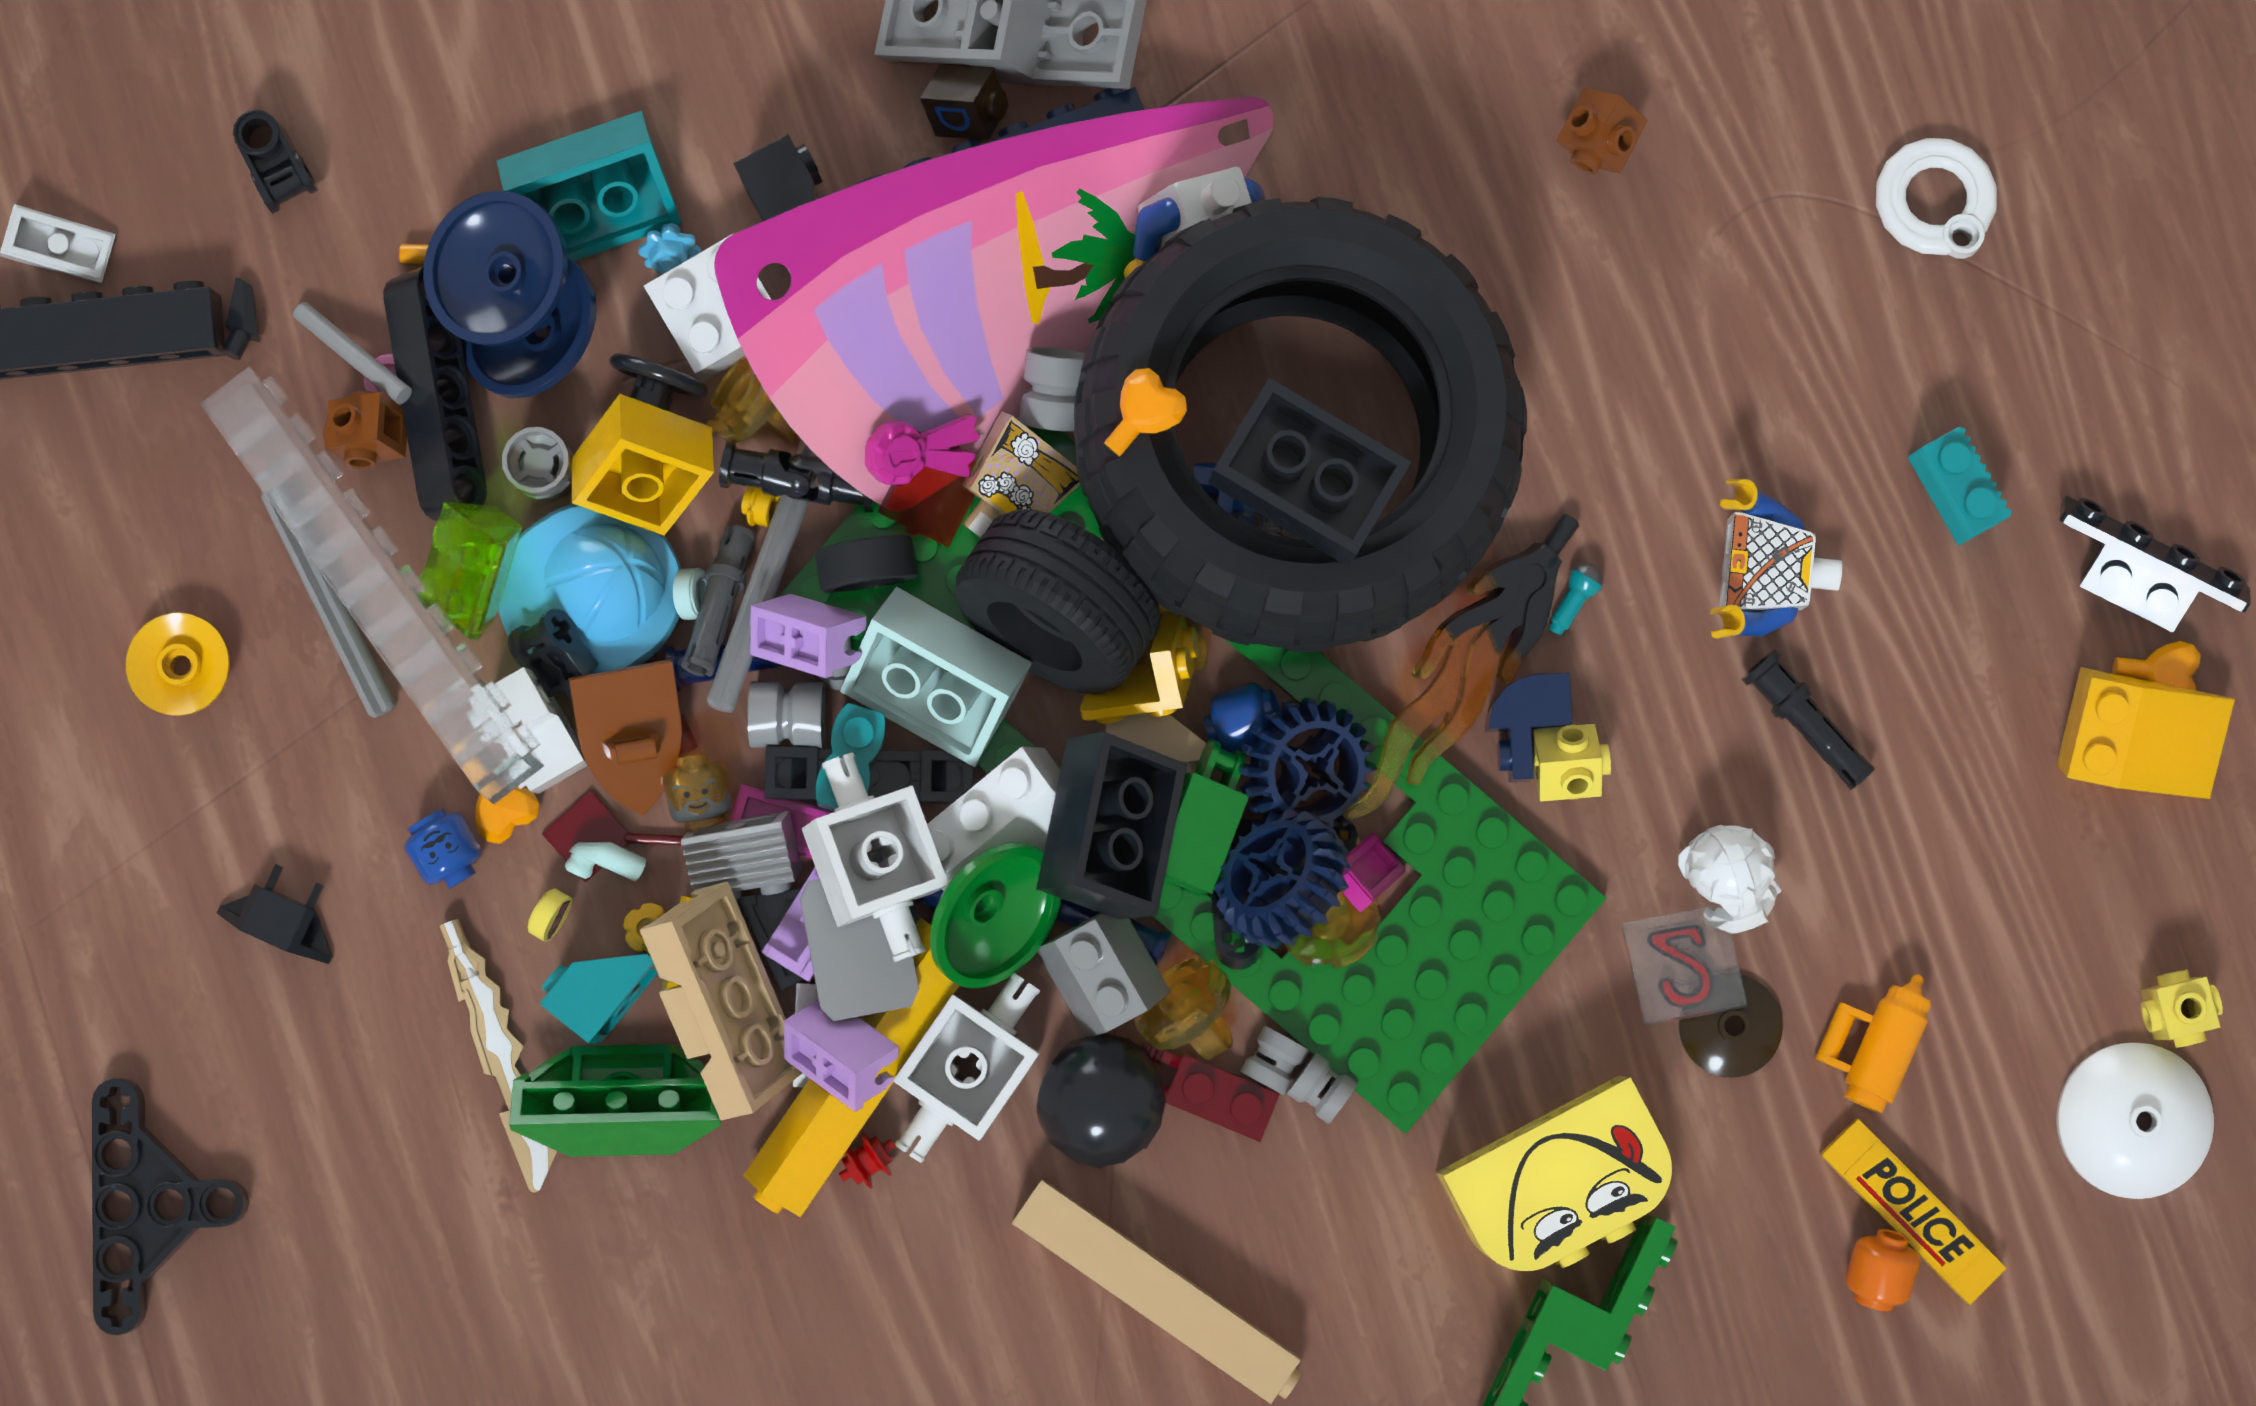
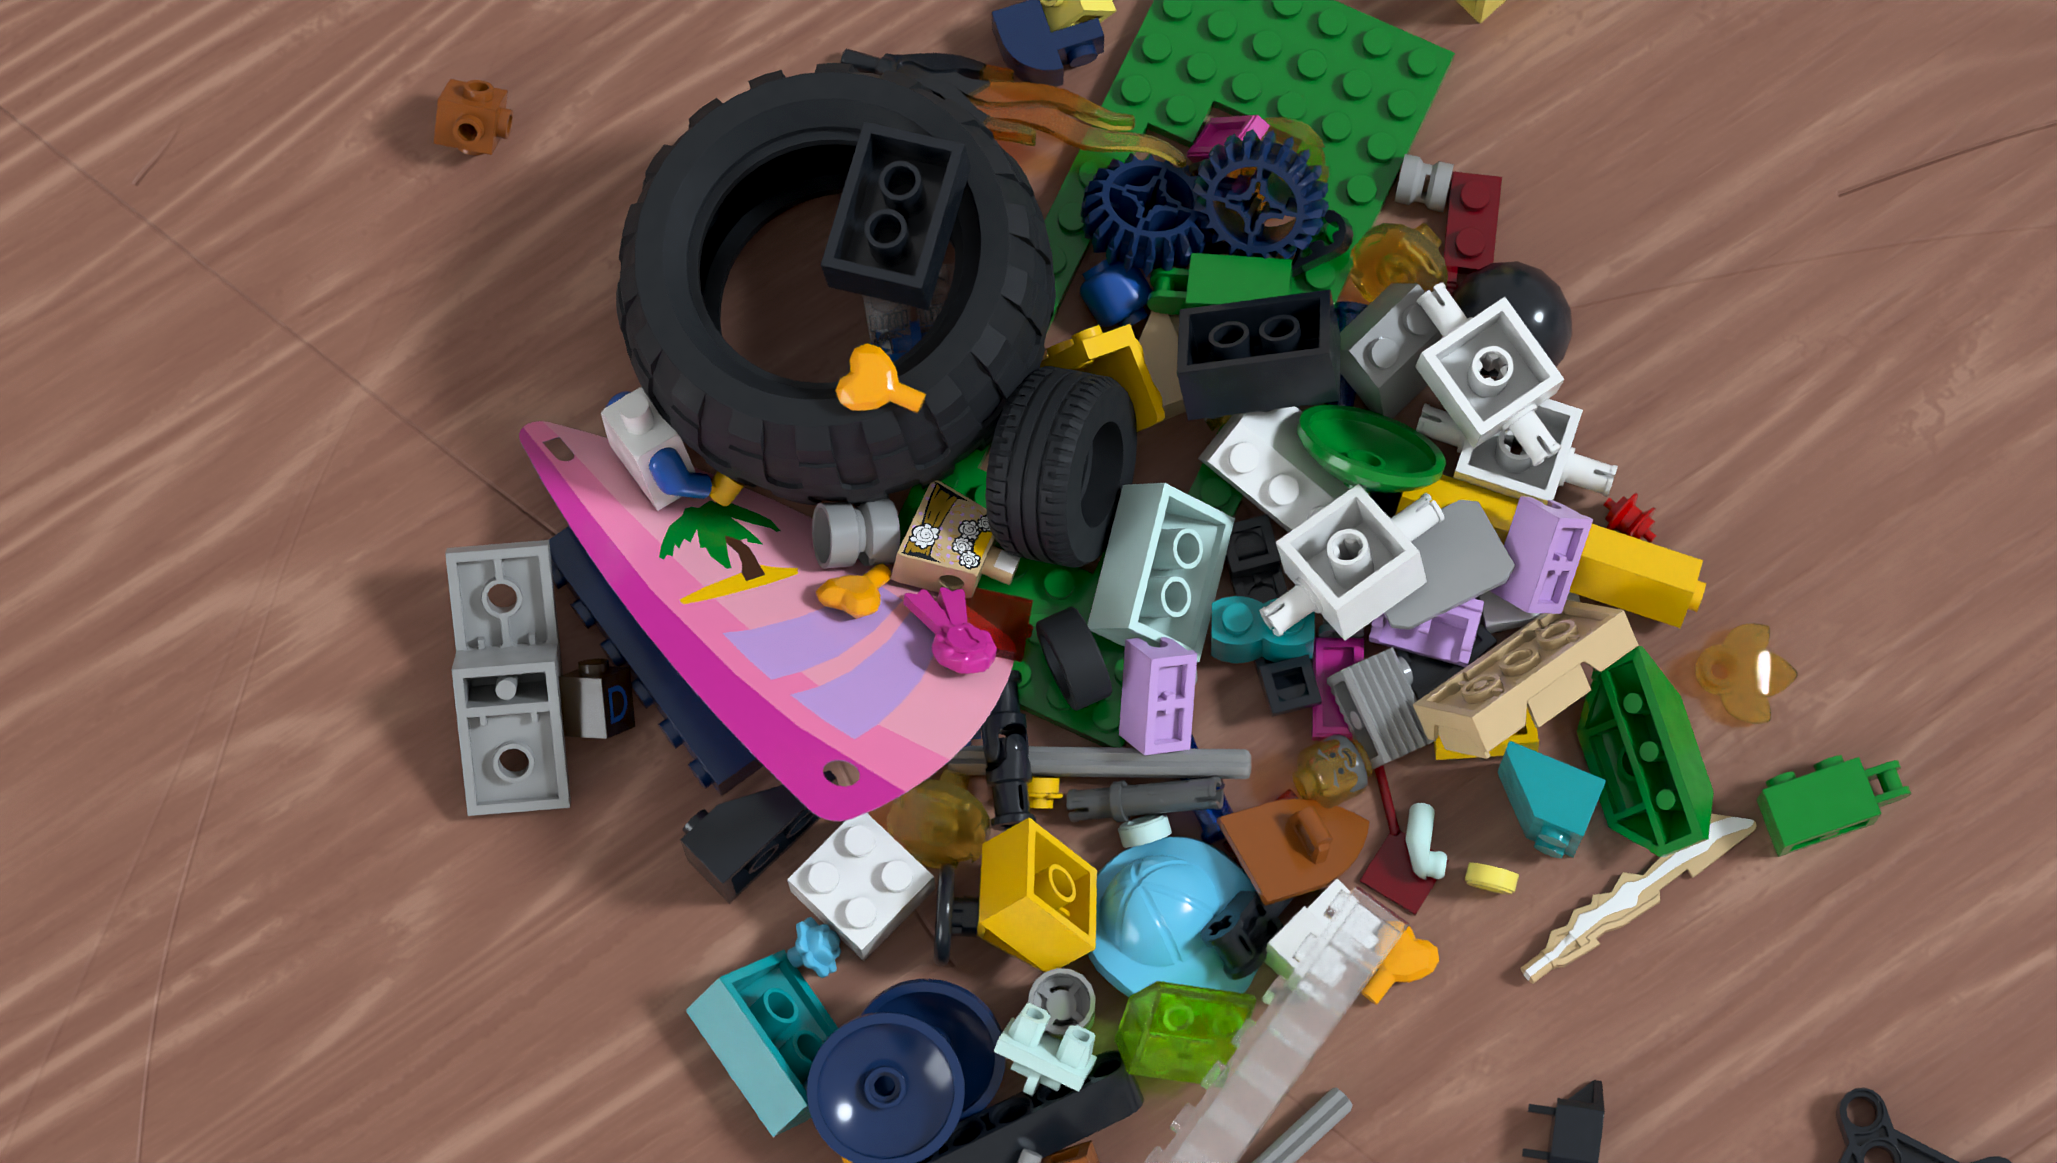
camera: 105 degrees left, 10 degrees down
blue head [404,808,482,889] -> none
yellow plate [623,903,665,954] -> none
light grey wheel [748,681,826,749] -> none
tan brick [1012,1178,1302,1404] -> none
light grey wheel [1286,1052,1358,1124] -> none
teal piece [1548,563,1604,637] -> none
none -> light orange rock [816,564,891,619]
none -> light aqua hips [993,1003,1097,1096]
none -> white brick [1415,282,1564,466]
none -> clear yellow plate [1695,623,1798,724]
none -> green brick [1756,755,1912,857]

